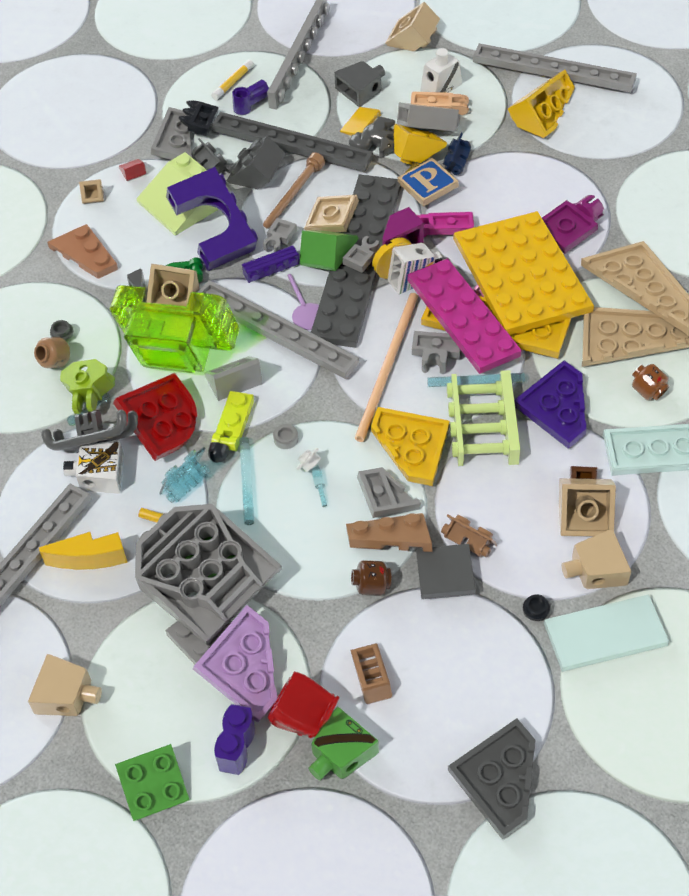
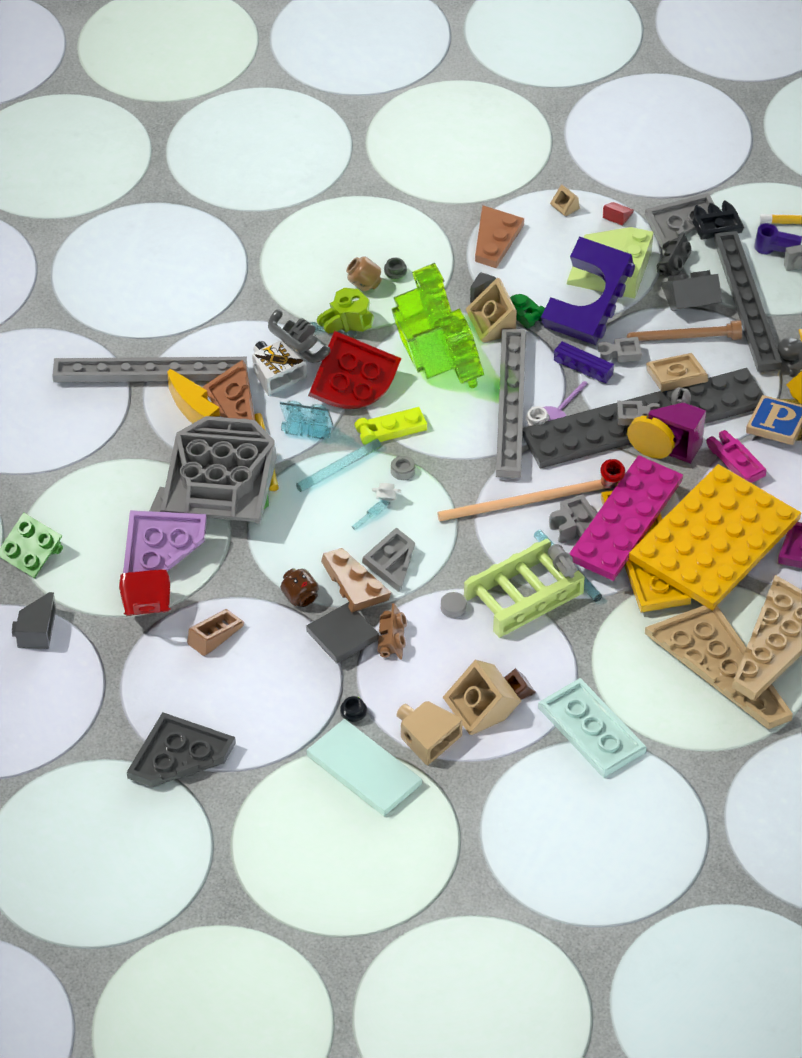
camera: 55 degrees right, 5 degrees down
tan torso [28,654,102,716] -> none
light grey slope [204,356,262,401] -> none
black hinge [208,442,229,463] -> none
dark purple brick [214,704,255,775] -> none
bright green slope [299,230,359,271] -> none
bright green torso [308,706,379,781] -> none
yellow plate [371,407,450,486] -> none
white torso [388,243,442,295] -> none
dark purple plate [514,360,586,449] -> none
dark orange head [632,364,670,400] -> none
none -> dark grey slope [12,592,56,649]
none -> nougat wing [203,360,255,420]
none -> light grey tile [441,592,467,618]
none -> white plate [525,406,550,426]
none -> light grey axle [548,544,577,578]
none -> red cone [600,459,625,488]
none -> light grey hinge [671,387,691,405]

